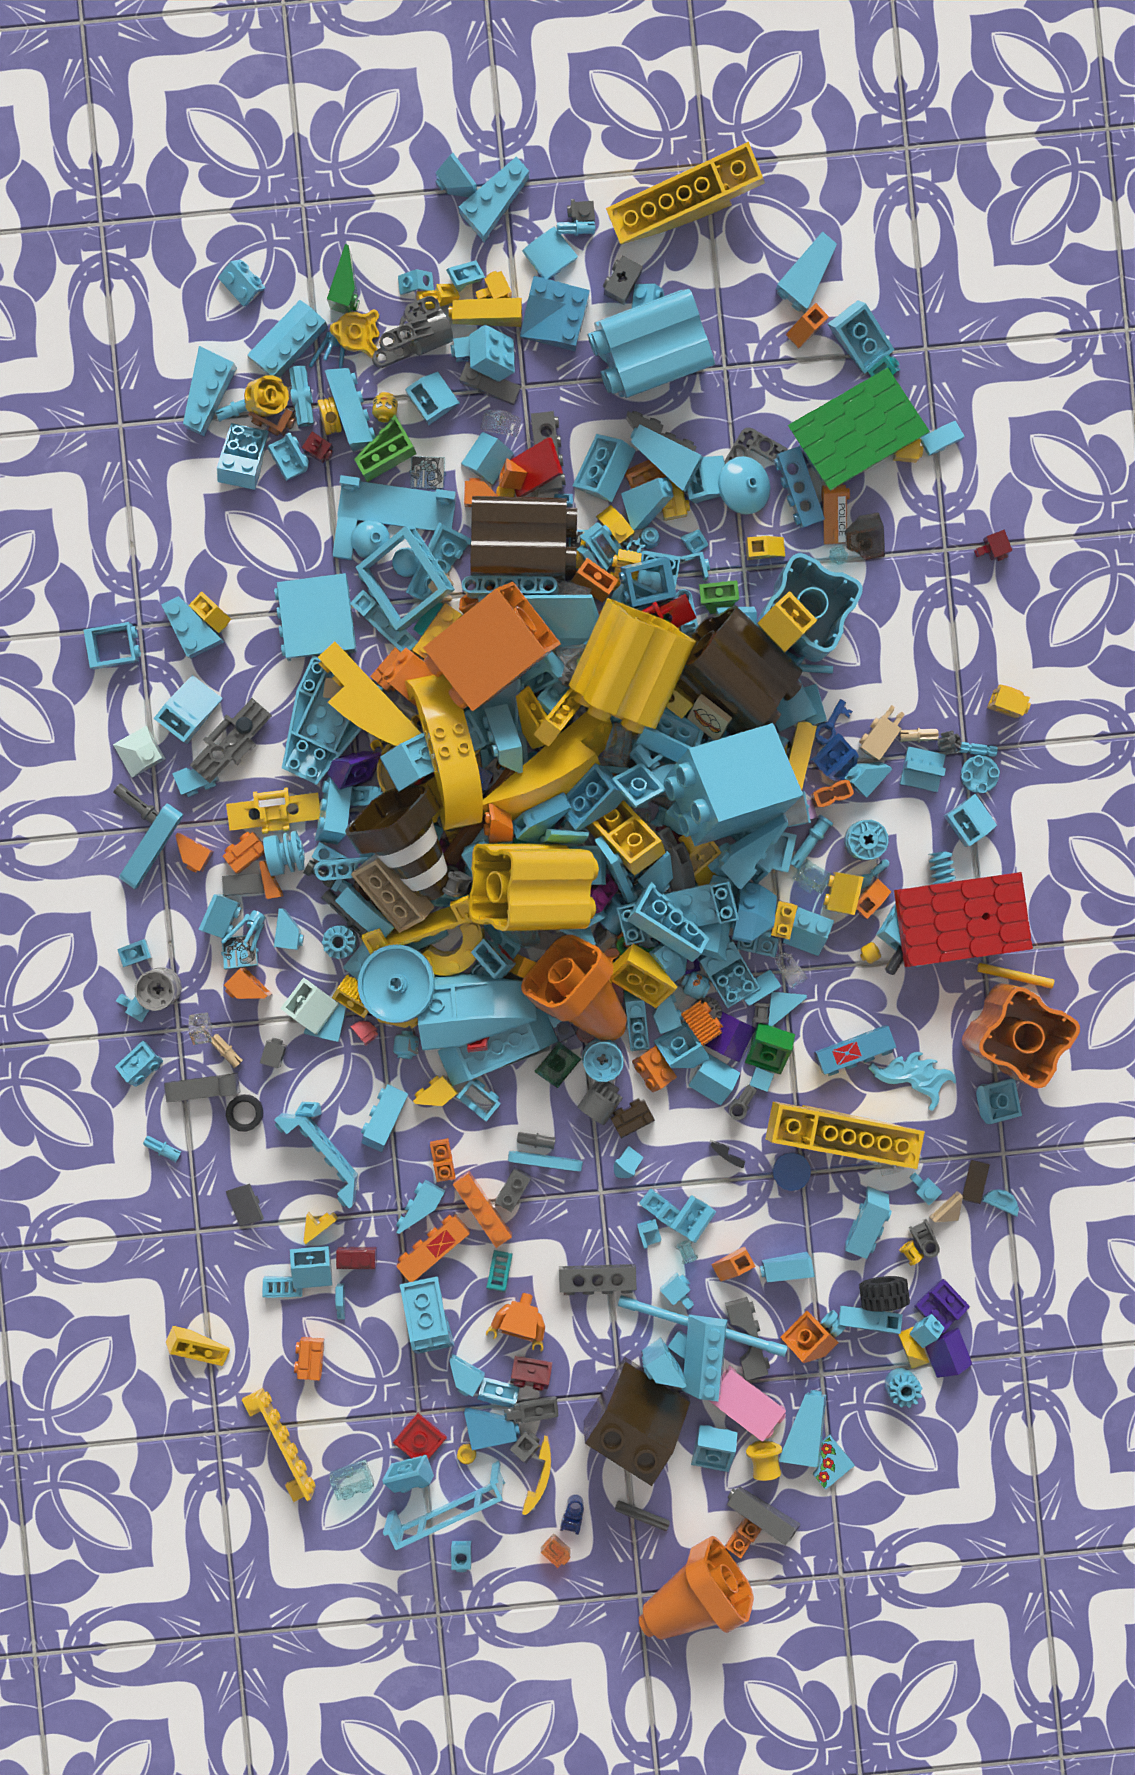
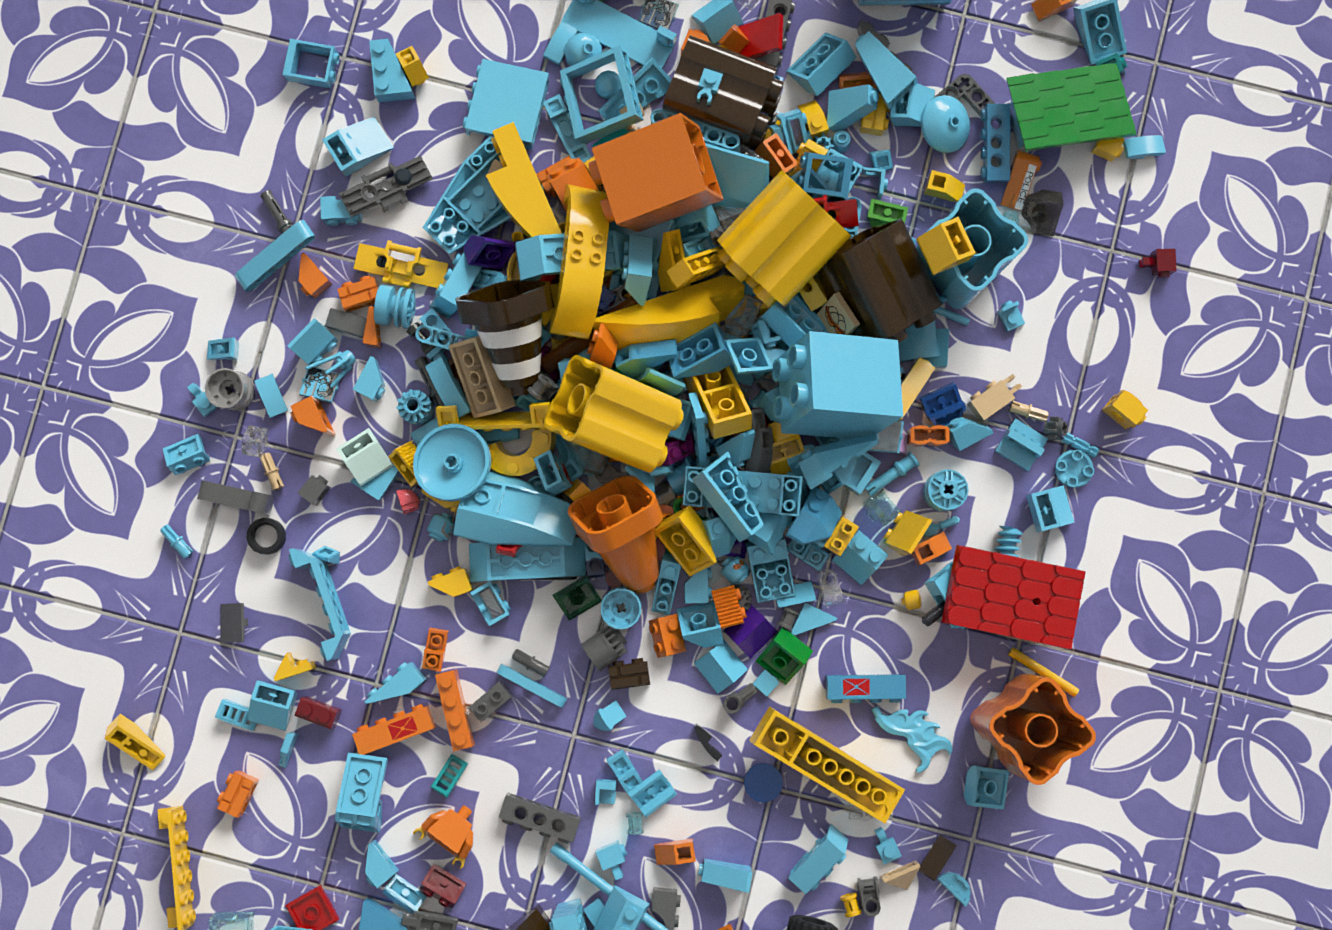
camera: 20 degrees right, 5 degrees down
light aqua slope [113,726,165,778] -> none
medium azure wedge [361,1084,408,1152] -> none
blue piece [815,699,853,746] -> none
none -> medium azure slope [254,373,288,418]
none -> medium azure plate [697,68,723,106]
none -> medium azure bracket [997,300,1025,332]

